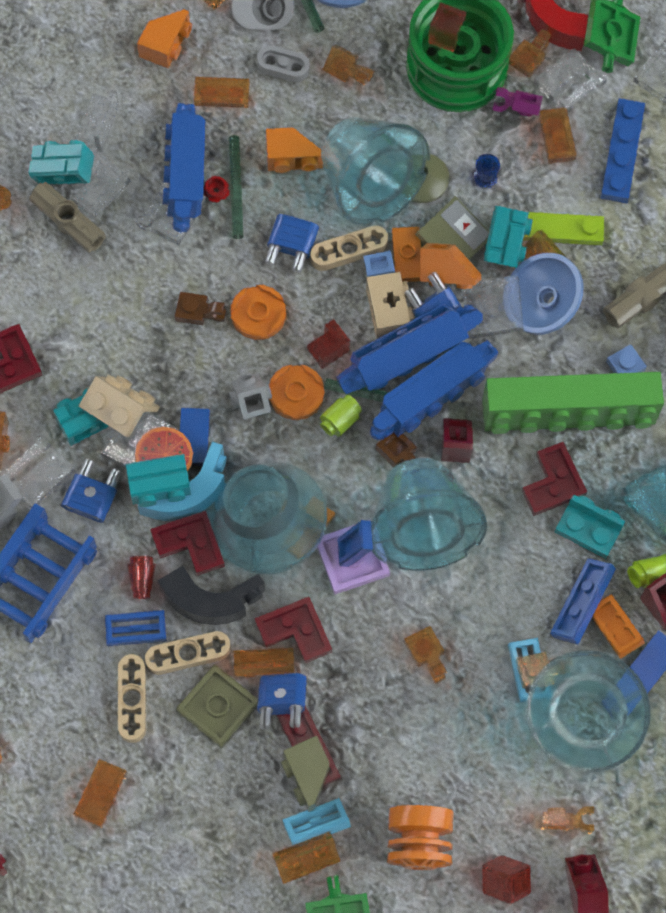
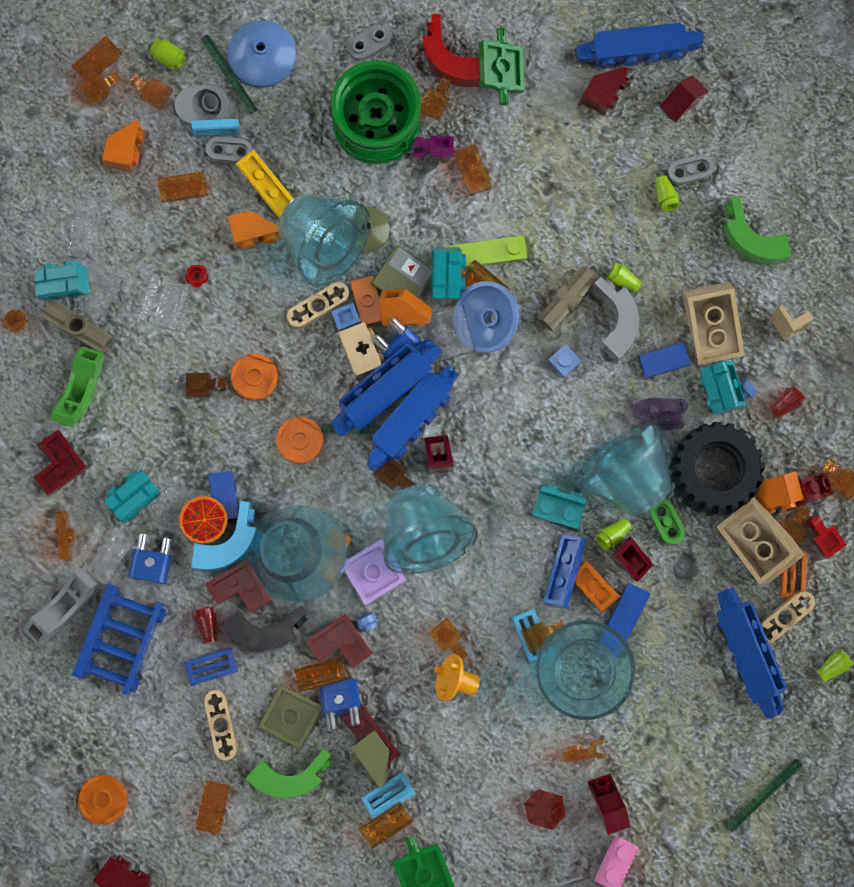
camera: 15 degrees left, 10 degrees up
tan bracket [79,375,160,437] -> none
teal brick [126,454,191,507] -> none
tan beam [145,631,231,675] -> none
blue hinge [162,103,205,233] -> none
clear green bar [229,135,244,239] -> none
light grey brick [229,374,272,420] -> none
blue piece [265,214,319,273] -> none
clear red panel [307,319,350,369] -> none
lime brick [320,395,362,437] -> none
clear orange plate [322,44,375,85] -> none
blue tile [337,520,373,567] -> none
orange wheel [387,805,454,870] -> none
clear red panel [428,2,467,51] -> none
clear blue bush [474,154,500,188] -> none
bright green brick [482,372,664,434] -> none
dark red plate [522,441,587,516] -> none
clear plate [534,48,607,114] -> none
blue plate [600,98,645,204] -> none
none -> bright green arch [50,346,104,427]
none -> medium azure tile [191,119,240,137]
none -> yellow tile [235,149,298,220]
none -> bright green arch [245,749,332,798]
none -> medium blue plate [356,612,379,632]
none -> light orange piece [434,654,480,702]

